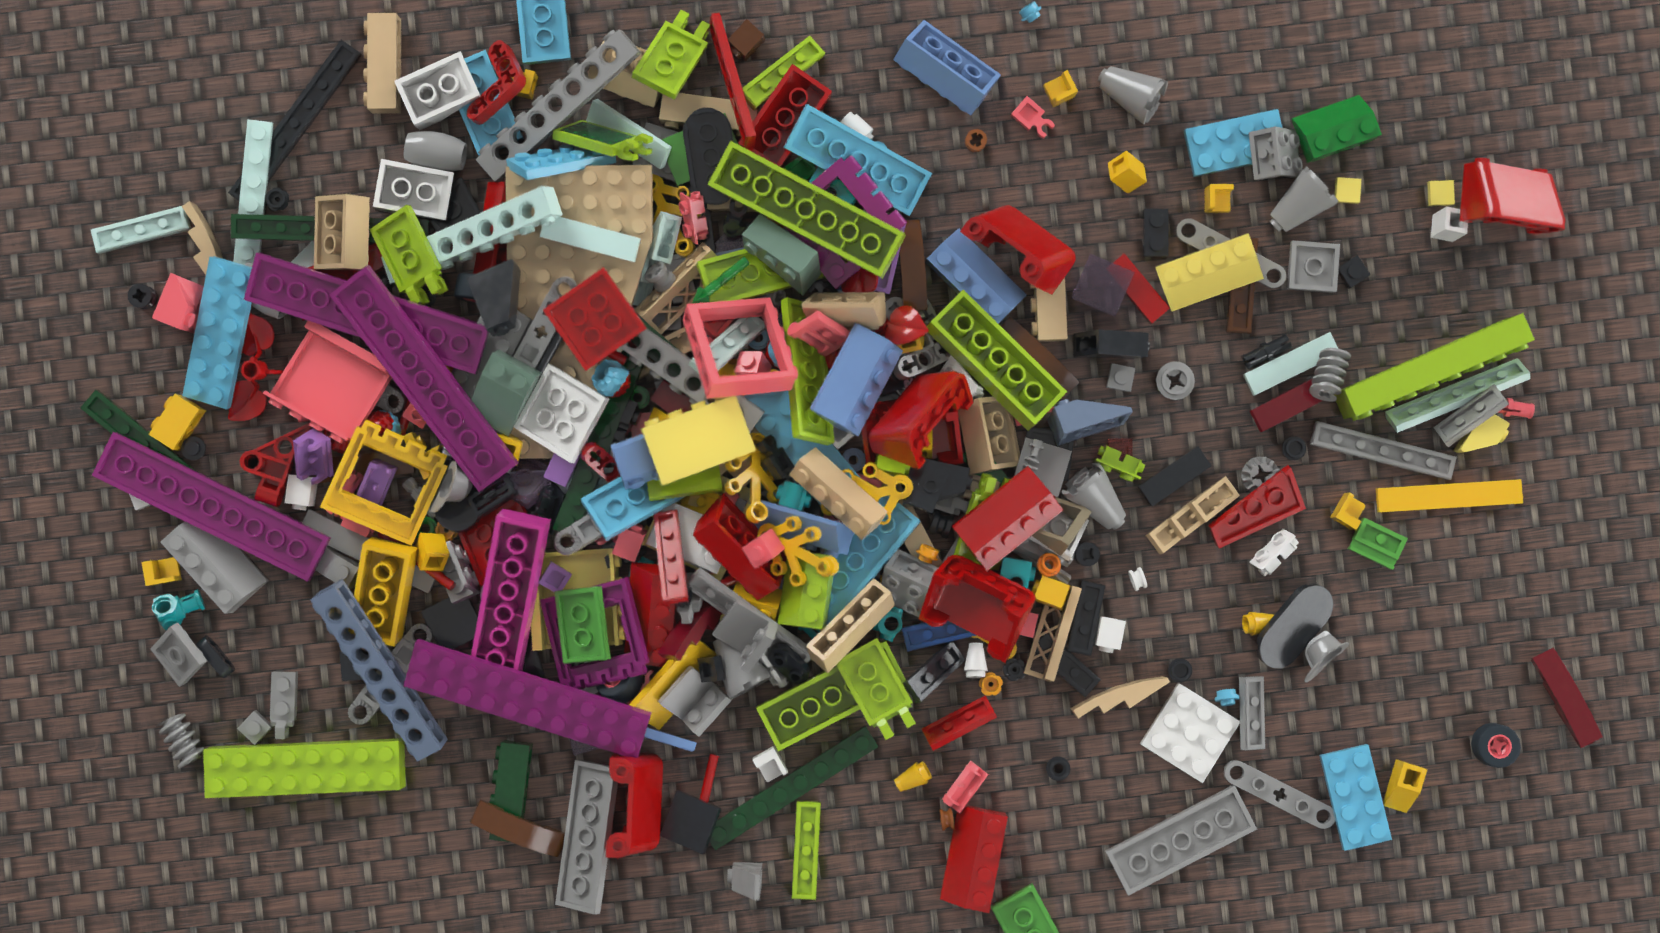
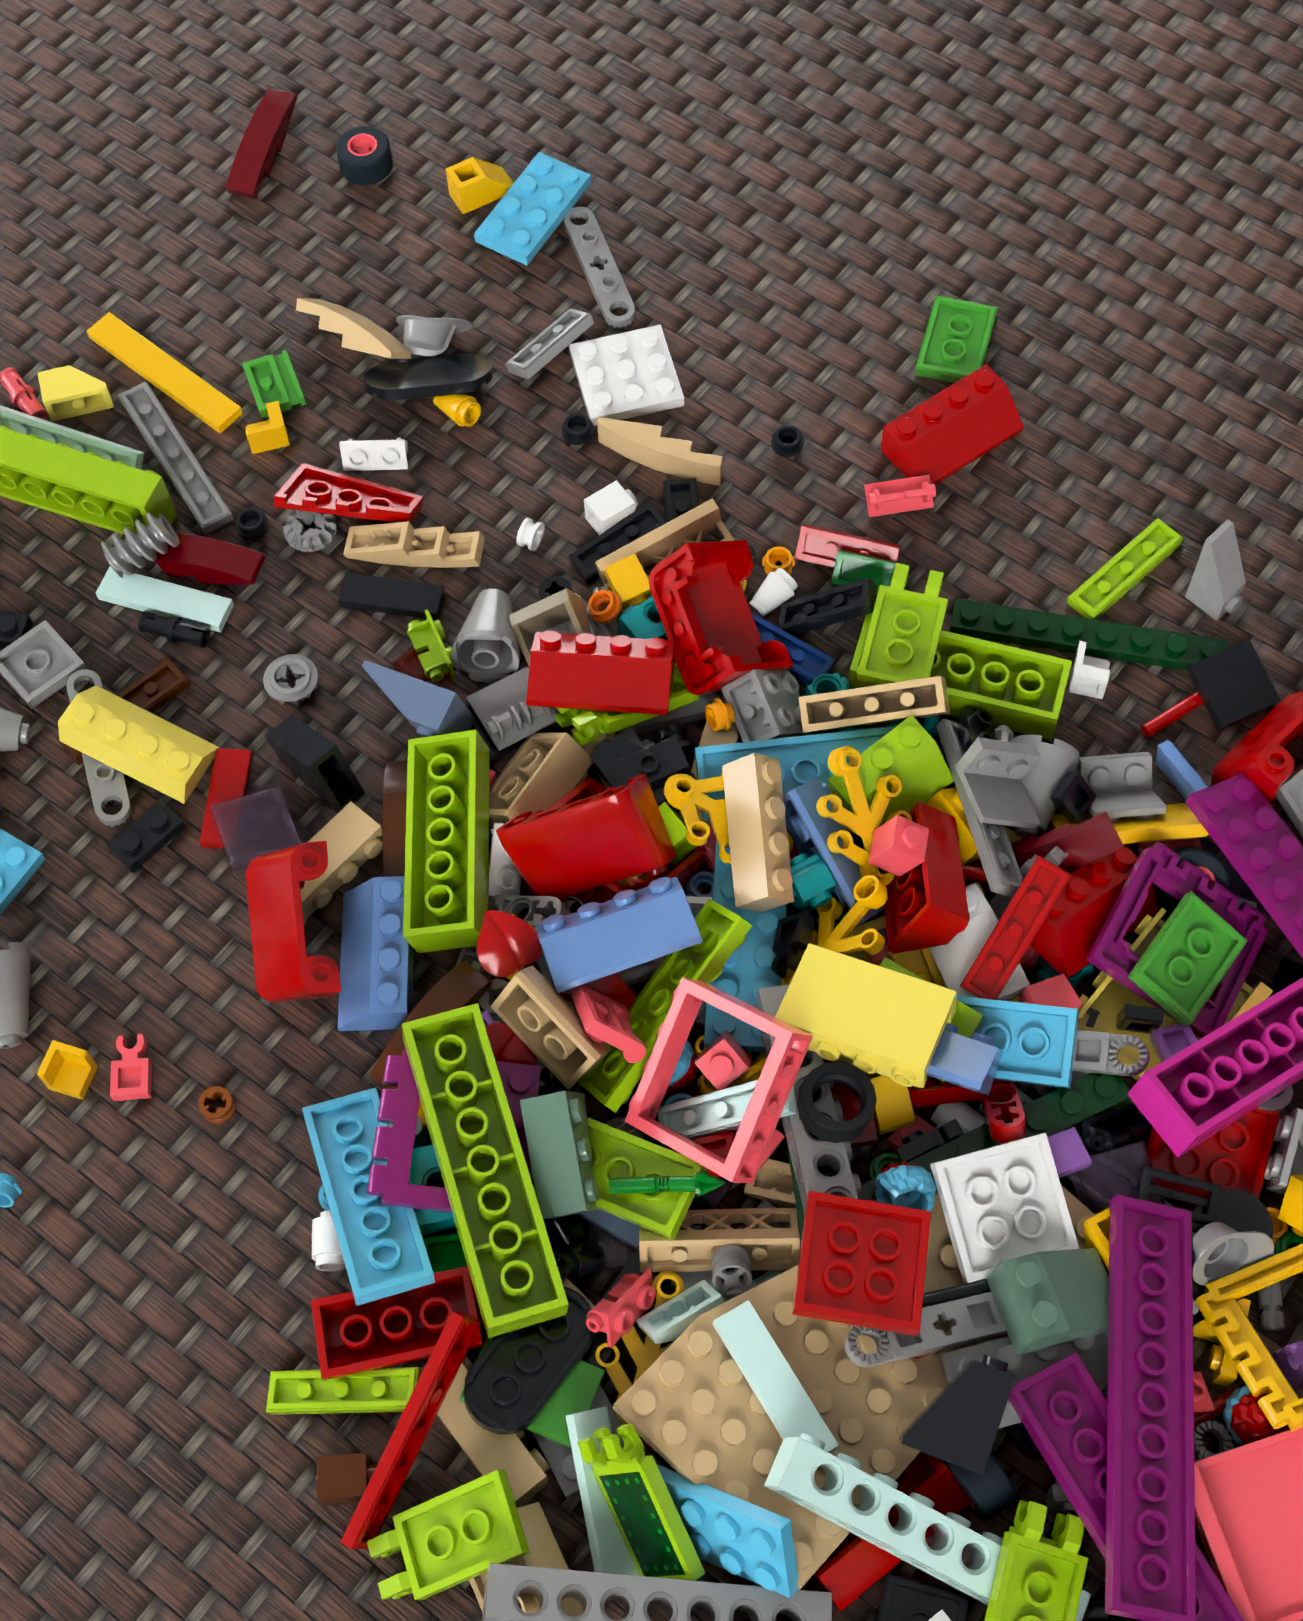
camera: 130 degrees left, 25 degrees down
medium blue slope [893,20,1001,115] -> none
yellow cone [894,761,932,792] -> none
dark orange bush [939,808,955,831] -> none
light grey plate [1105,785,1257,896] -> none
light grey plate [1106,364,1135,392] -> none
yellow panel [1108,151,1147,193] -> none
yellow panel [1205,184,1234,213] -> none
medium azure plate [1215,689,1240,706] -> none
light grey tile [1433,384,1509,447] -> none
none -> tan slope [296,298,411,359]
none -> black tyre [797,1061,877,1143]
none -> green tile [831,549,905,594]
none -> black tile [1116,1004,1164,1034]

